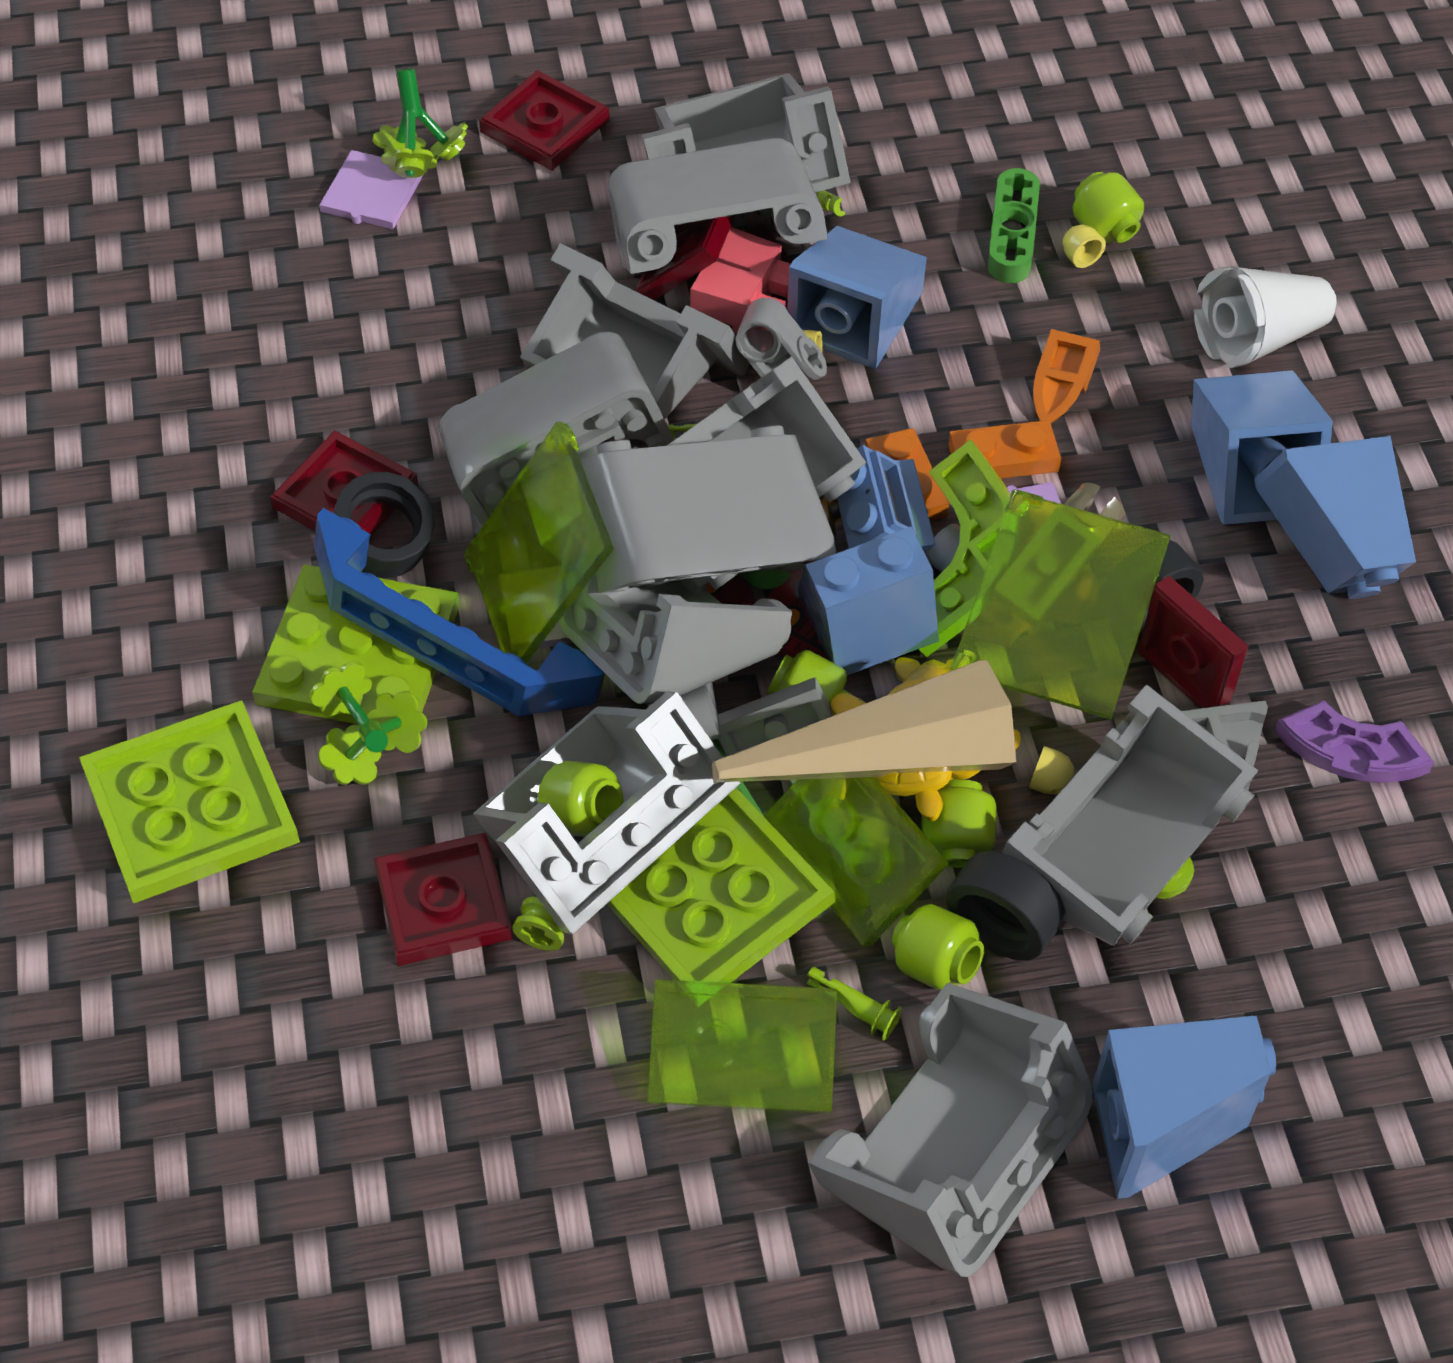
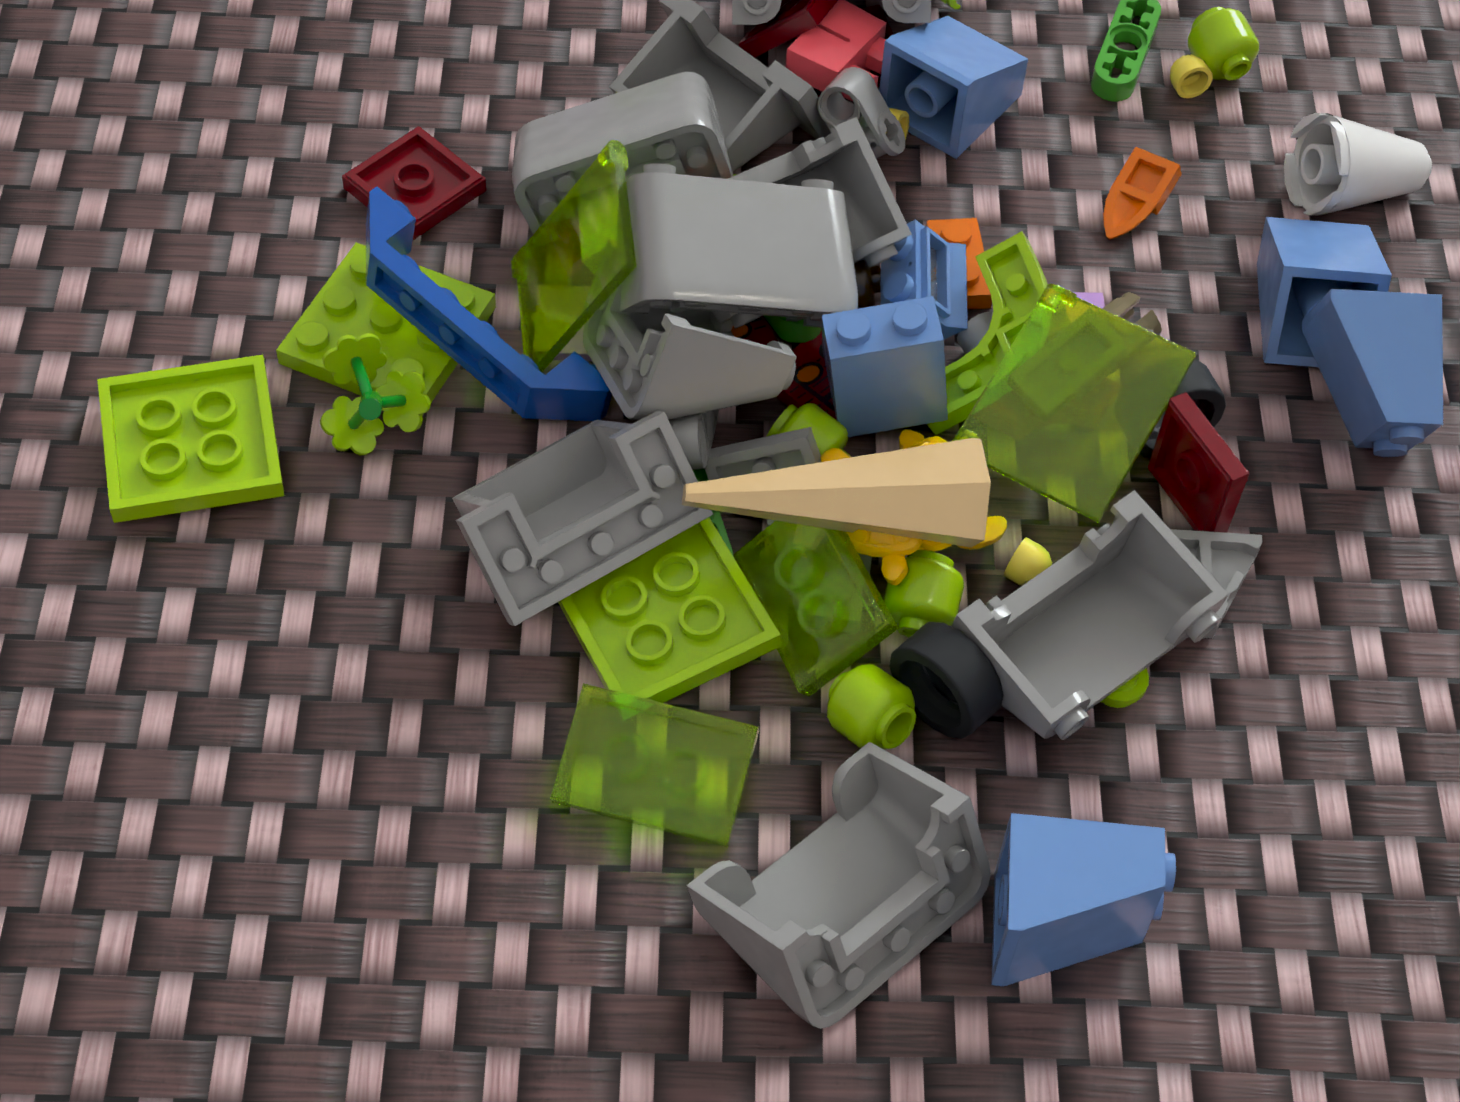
camera: 10 degrees right, 0 degrees up
black tyre [333,472,435,578] -> none
dark red tile [373,832,513,966] -> none
lime bush [512,897,564,951] -> none
lime head [537,761,624,837] -> none
lime piece [807,967,902,1041] -> none
orange plate [948,420,1061,479] -> none
medium lavender tile [1274,700,1434,782] -> none

